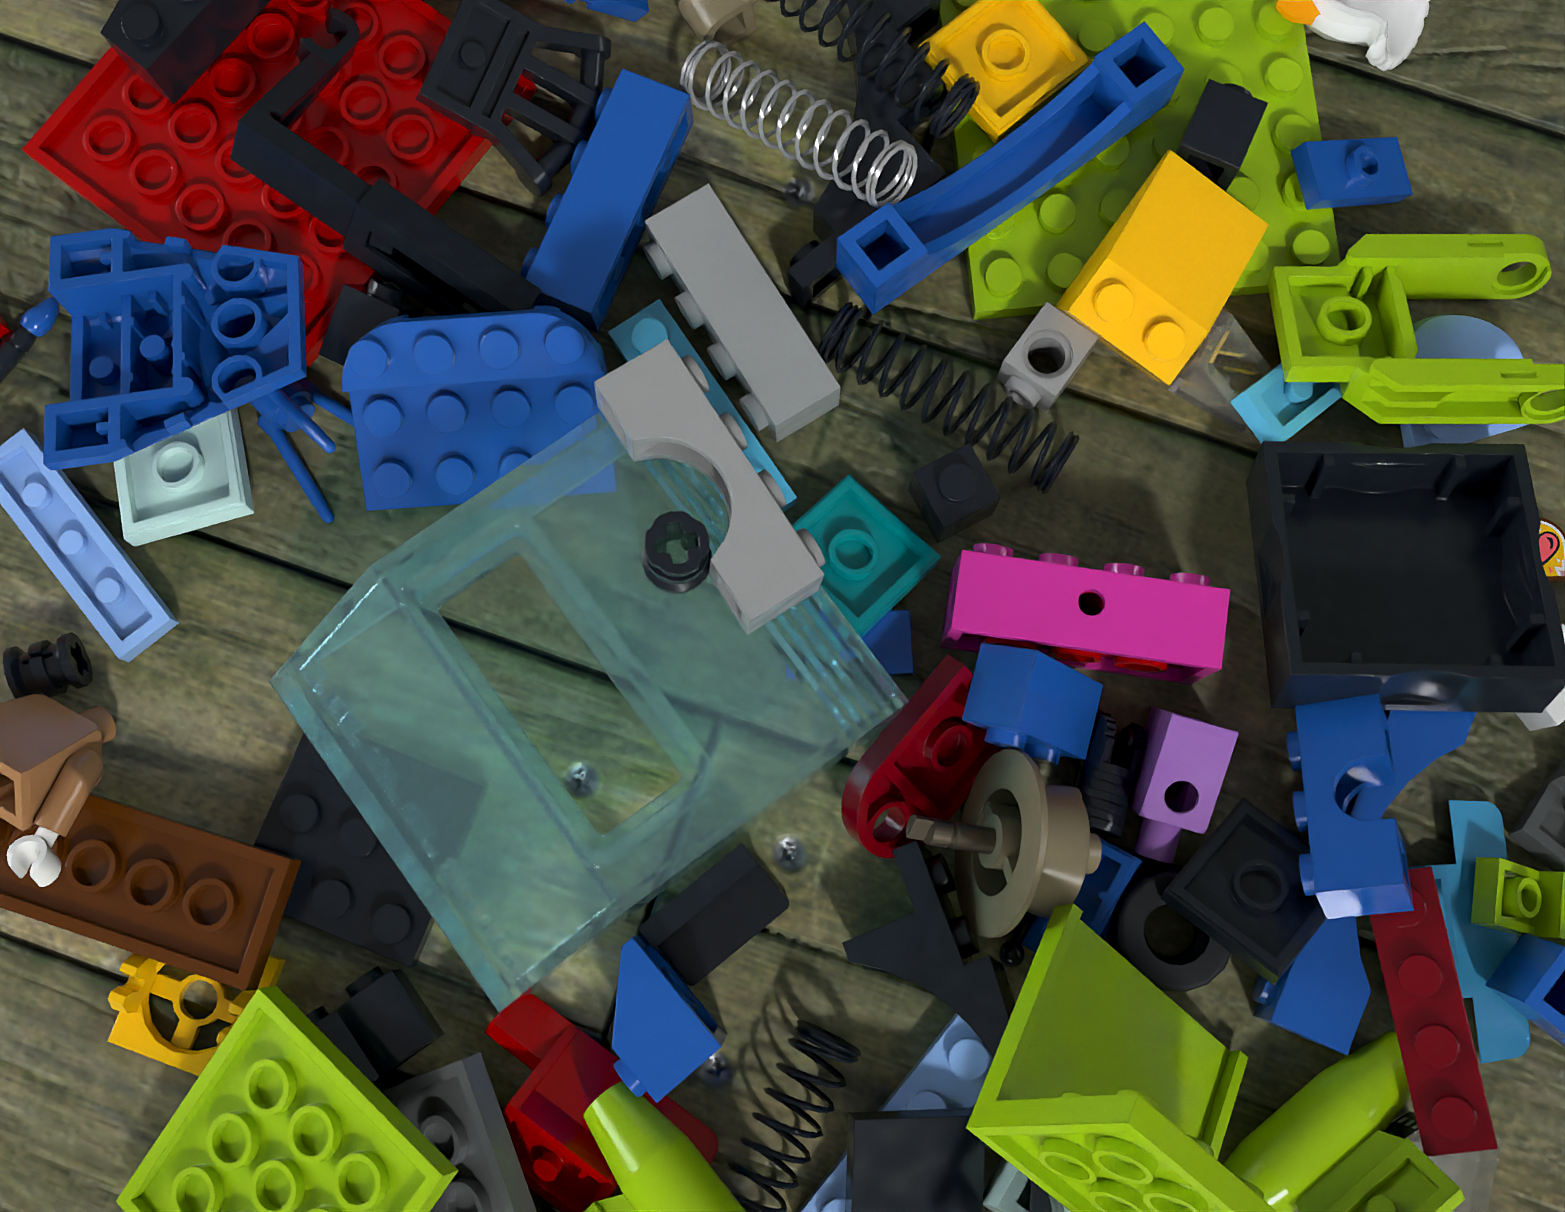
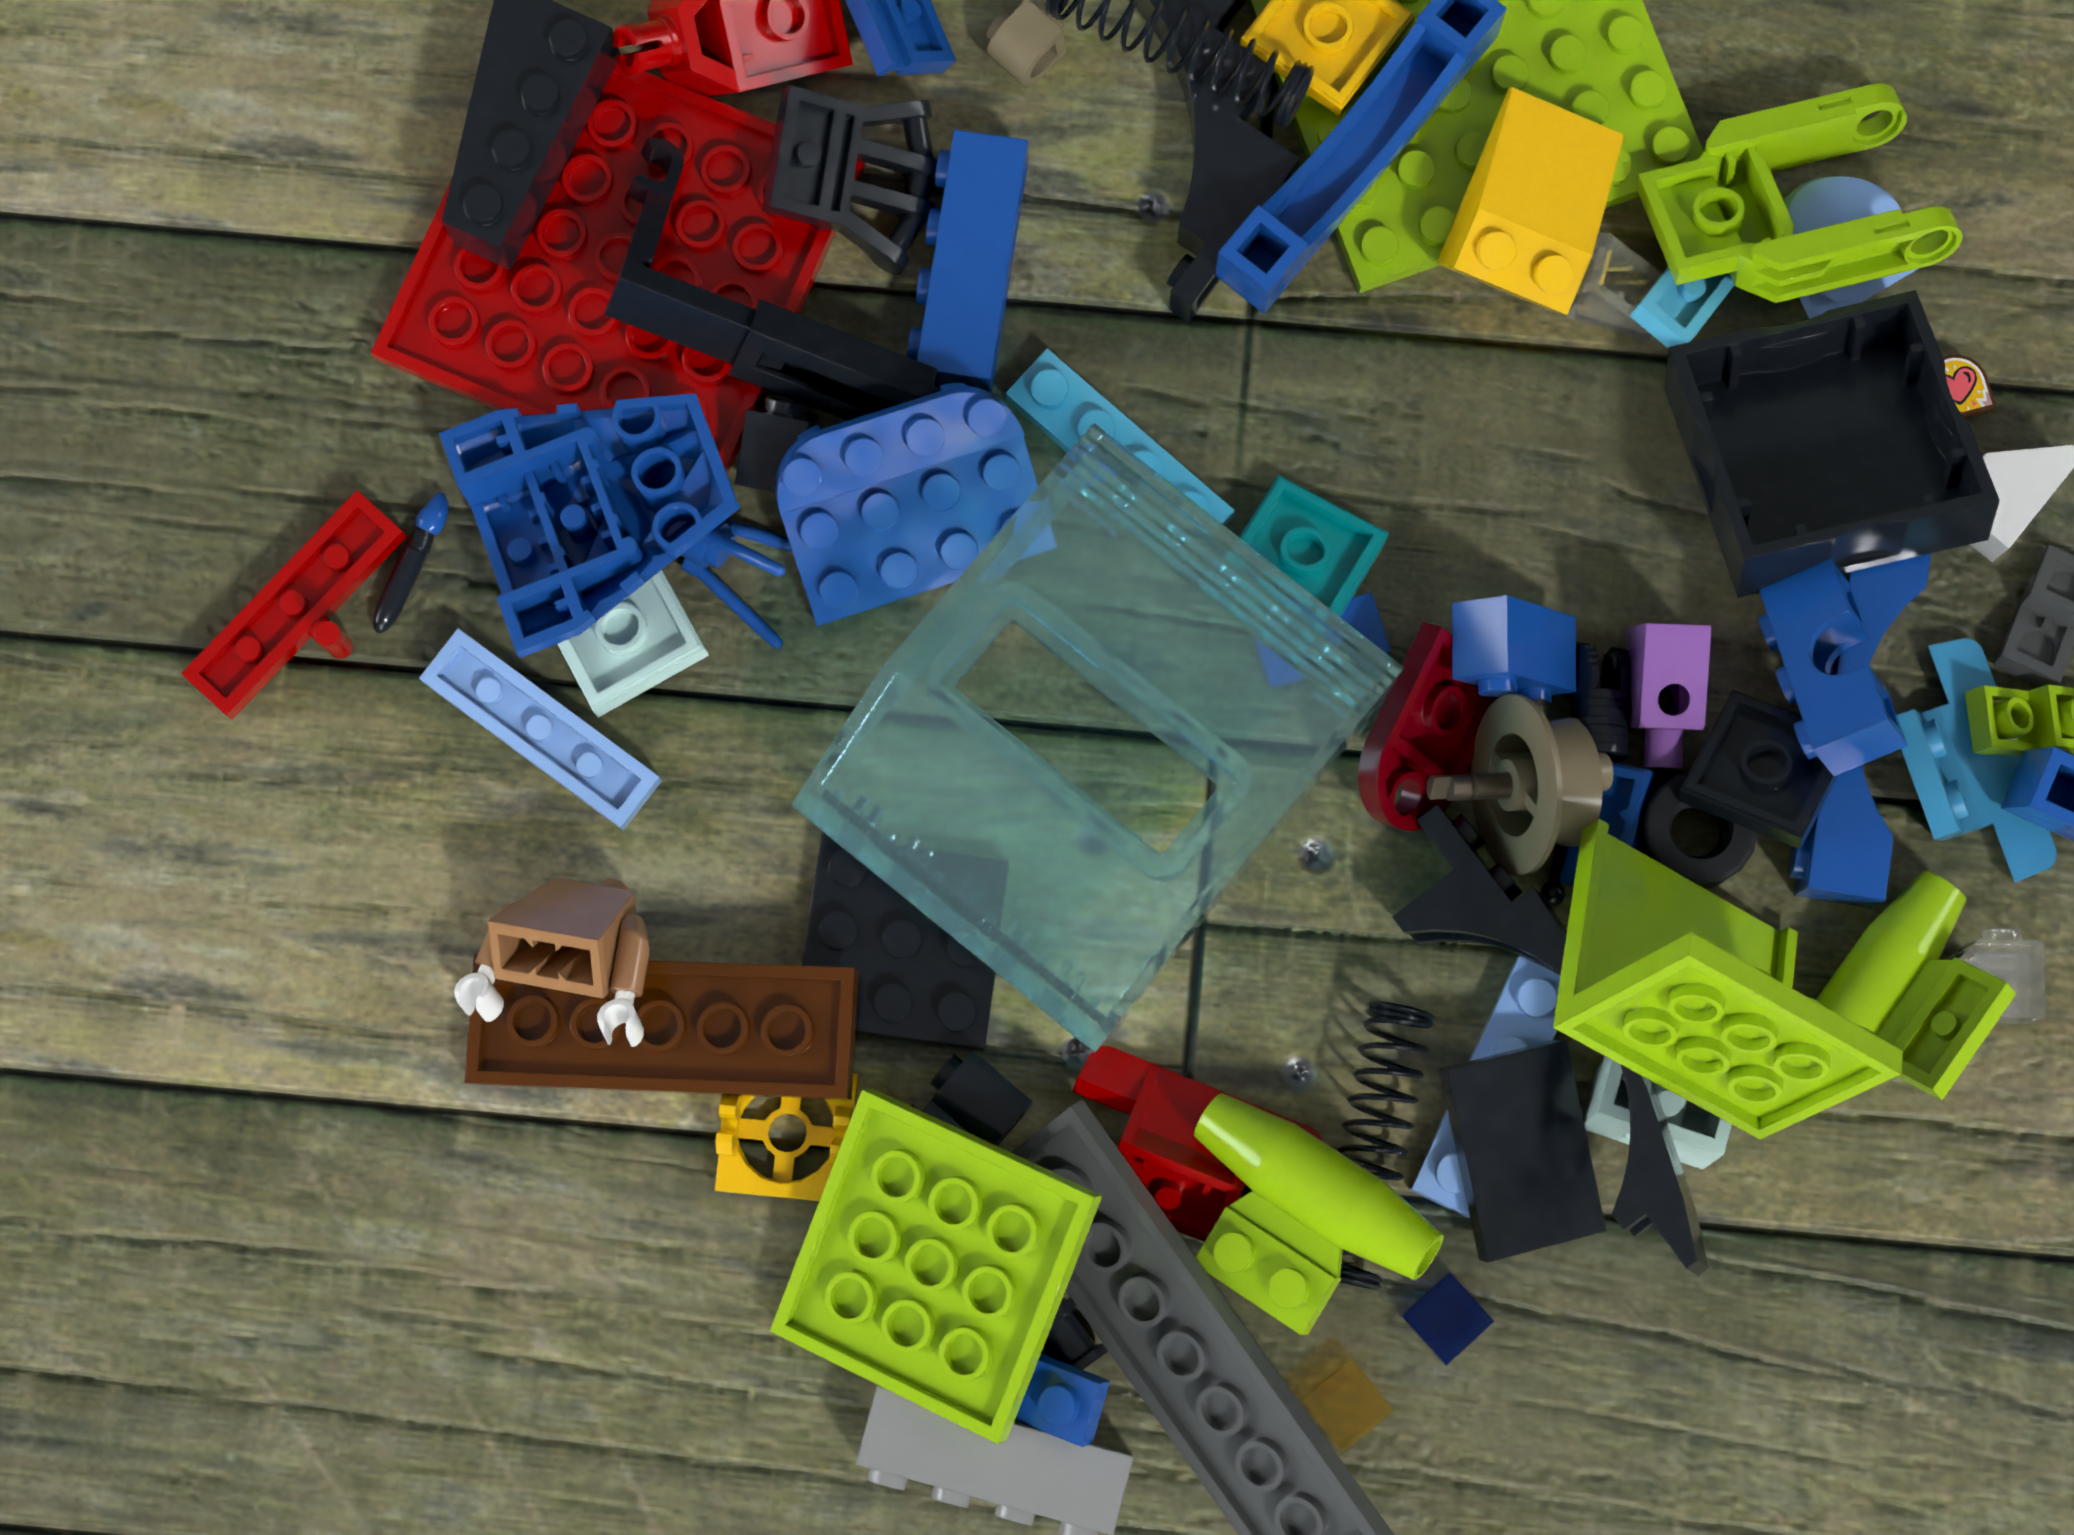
camera: 15 degrees left, 0 degrees up
black bush [3,632,93,699] -> none
light grey arch [594,339,825,635] -> none
blue slope [612,934,727,1103] -> none
black panel [638,843,789,986] -> none
black bush [642,511,712,594] -> none
light grey brick [643,183,841,443] -> none
light grey piece [679,40,917,209] -> none
black piece [817,302,1080,494] -> none
black brick [908,443,1001,543] -> none
dark pink brick [940,543,1230,685] -> none
light grey brick [996,302,1099,414] -> none
black brick [1175,79,1268,192] -> none
blue plate [1291,137,1413,210] -> none
dark red plate [1369,866,1498,1157] -> none

